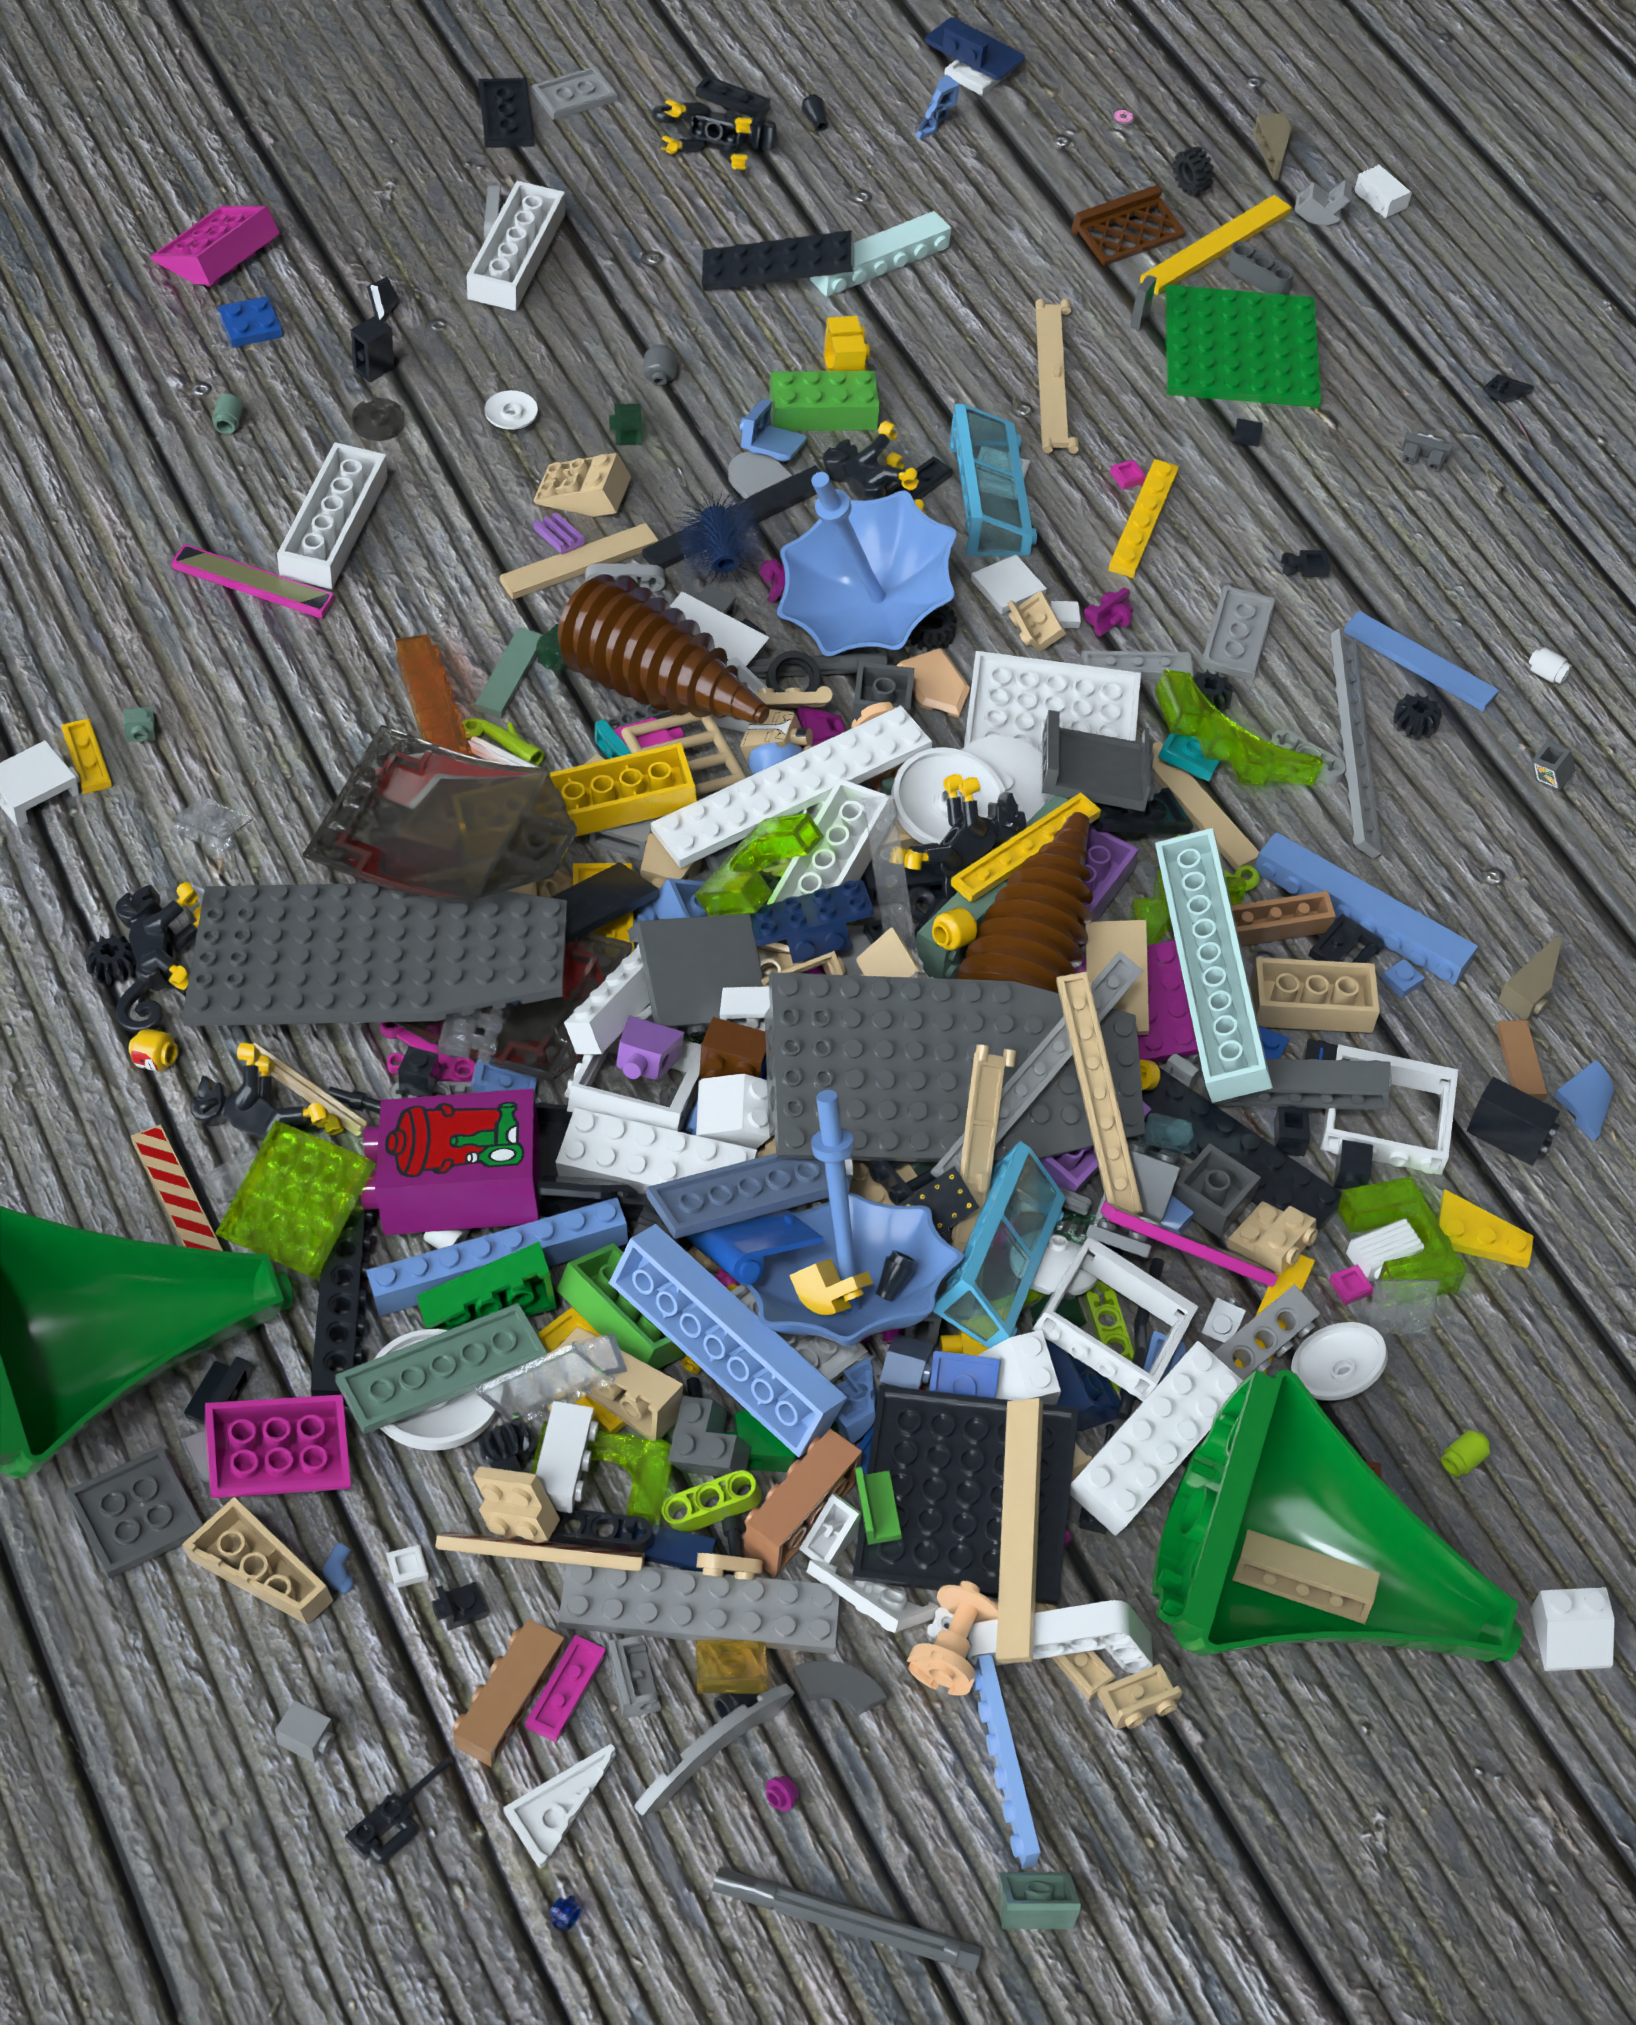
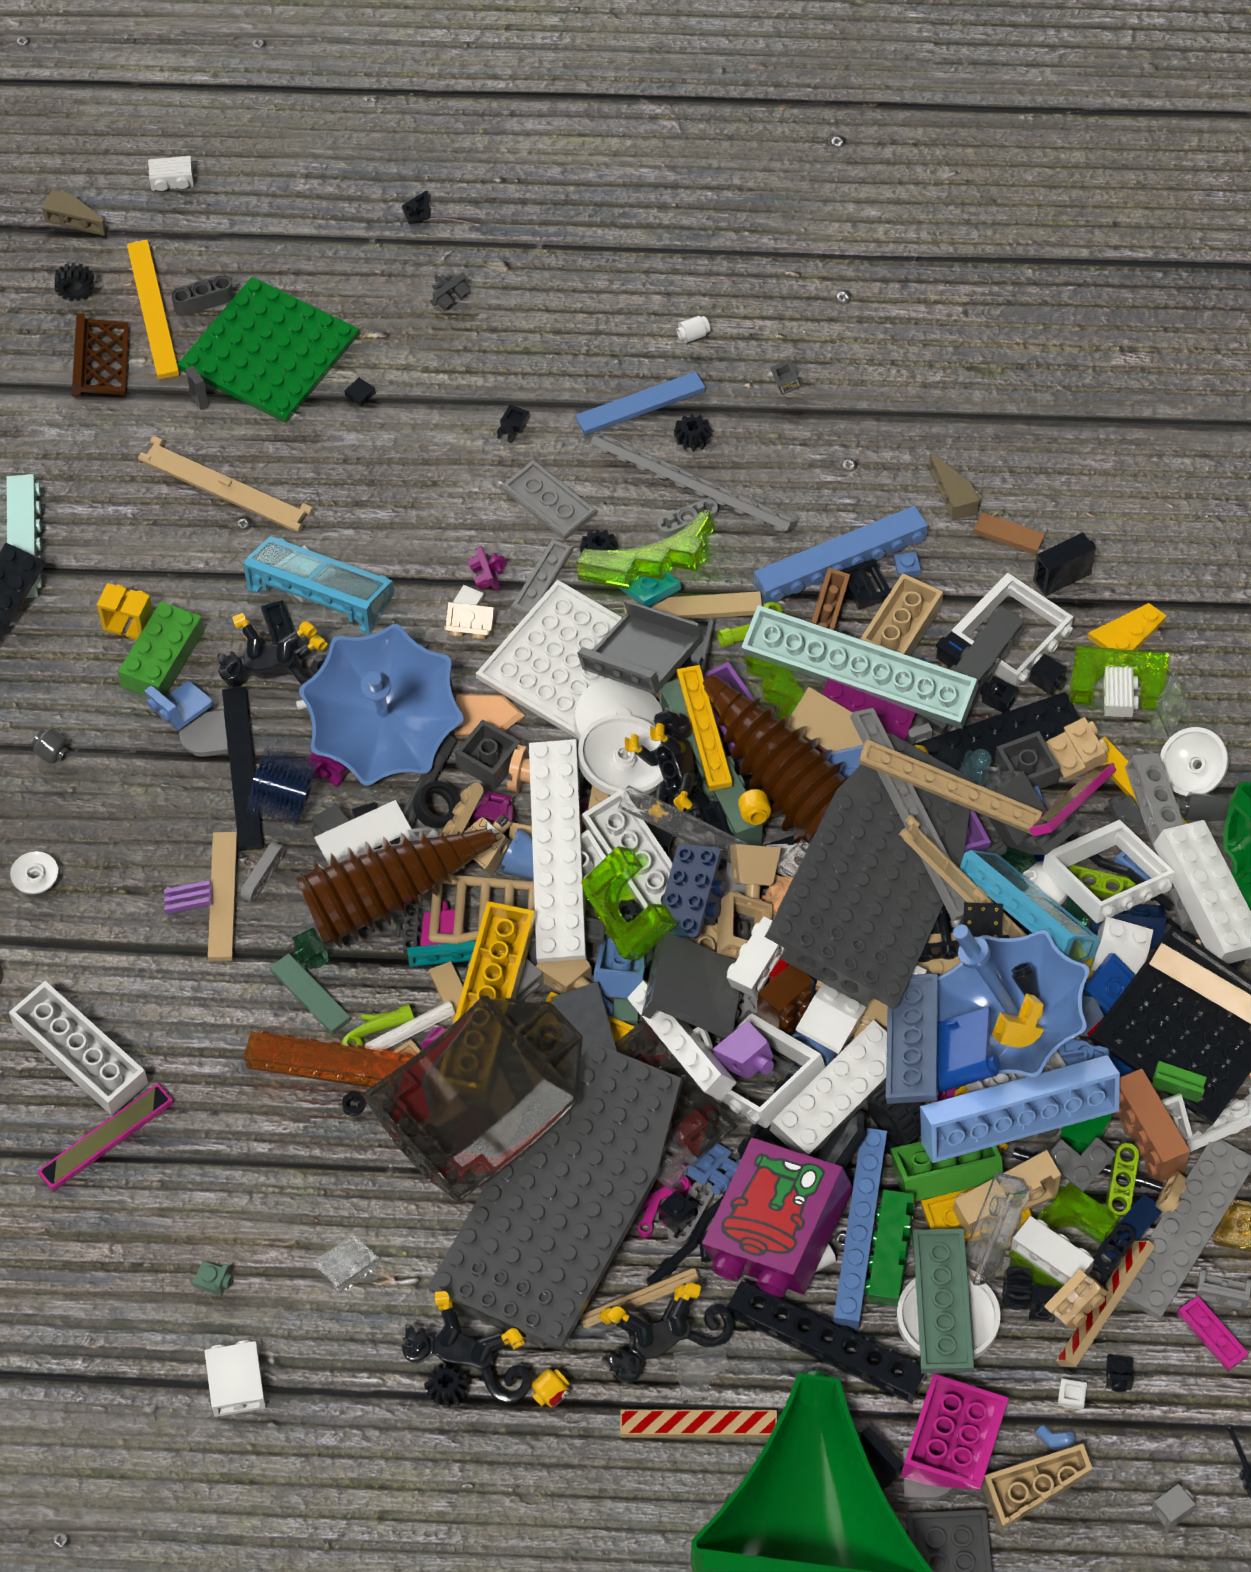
camera: 55 degrees left, 5 degrees up
yellow tile [61,718,112,794] -> none
clear neon green plate [215,1120,376,1280] -> none
medium nougat brick [452,1618,565,1767] -> none
tan slope [533,453,631,517] -> none
clear green brick [609,403,642,445] -> none
white tile [971,555,1047,615] -> none
yellow plate [1108,459,1179,579] -> none
dark pink tile [1110,459,1147,490] -> none
light grey brick [1295,179,1352,225] -> none
dark pink tile [1329,1264,1374,1305] -> none
medium blue slope [1554,1060,1614,1142] -> none

